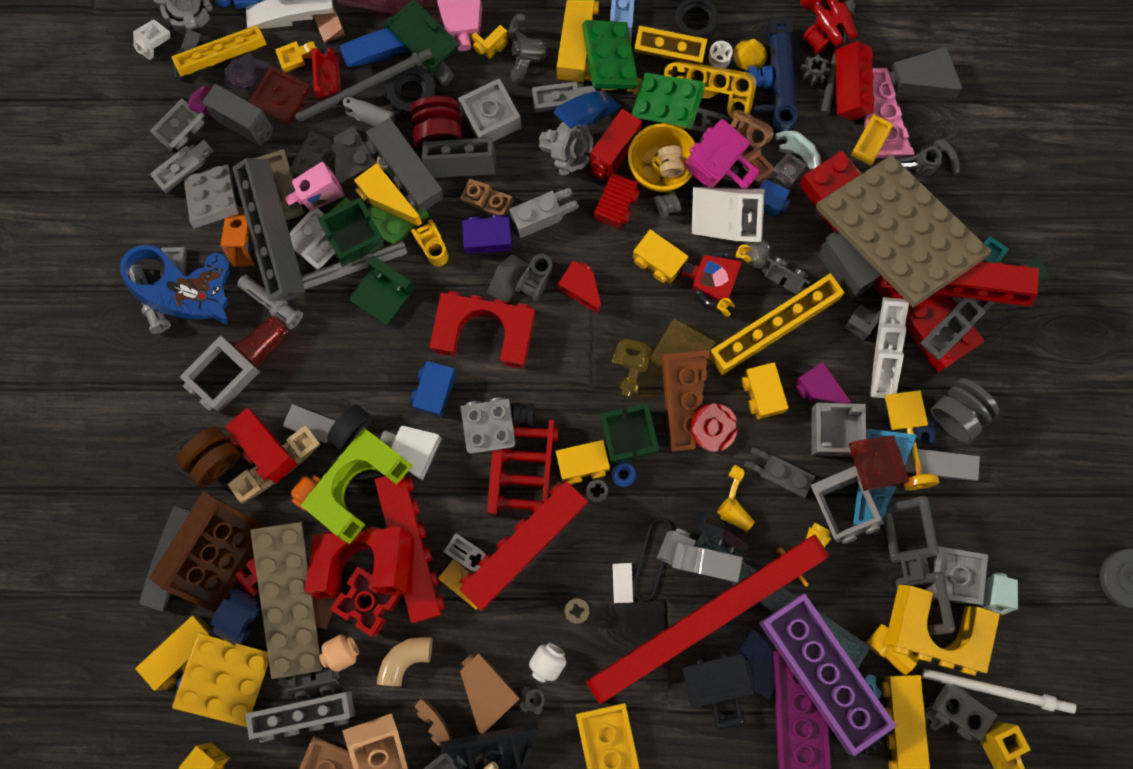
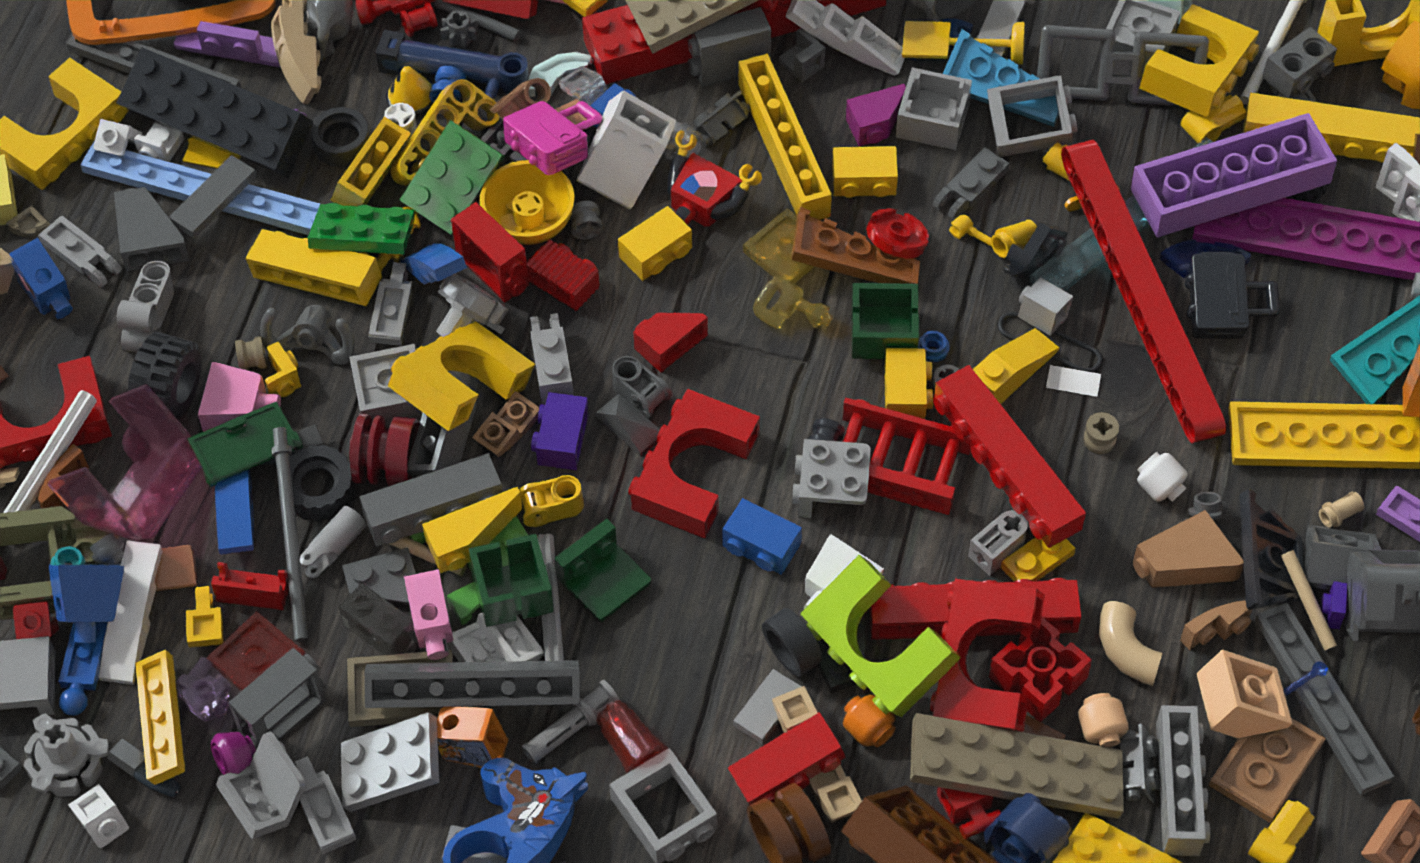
camera: 80 degrees left, 20 degrees down
tan wheel [658,146,684,177] -> none
light grey piece [672,543,743,582] -> none
clear red tile [848,435,910,491] -> none
none -> dark tan wheel [235,336,267,371]
none -> yellow arch [388,321,535,431]
none -> yellow slope [973,328,1059,404]

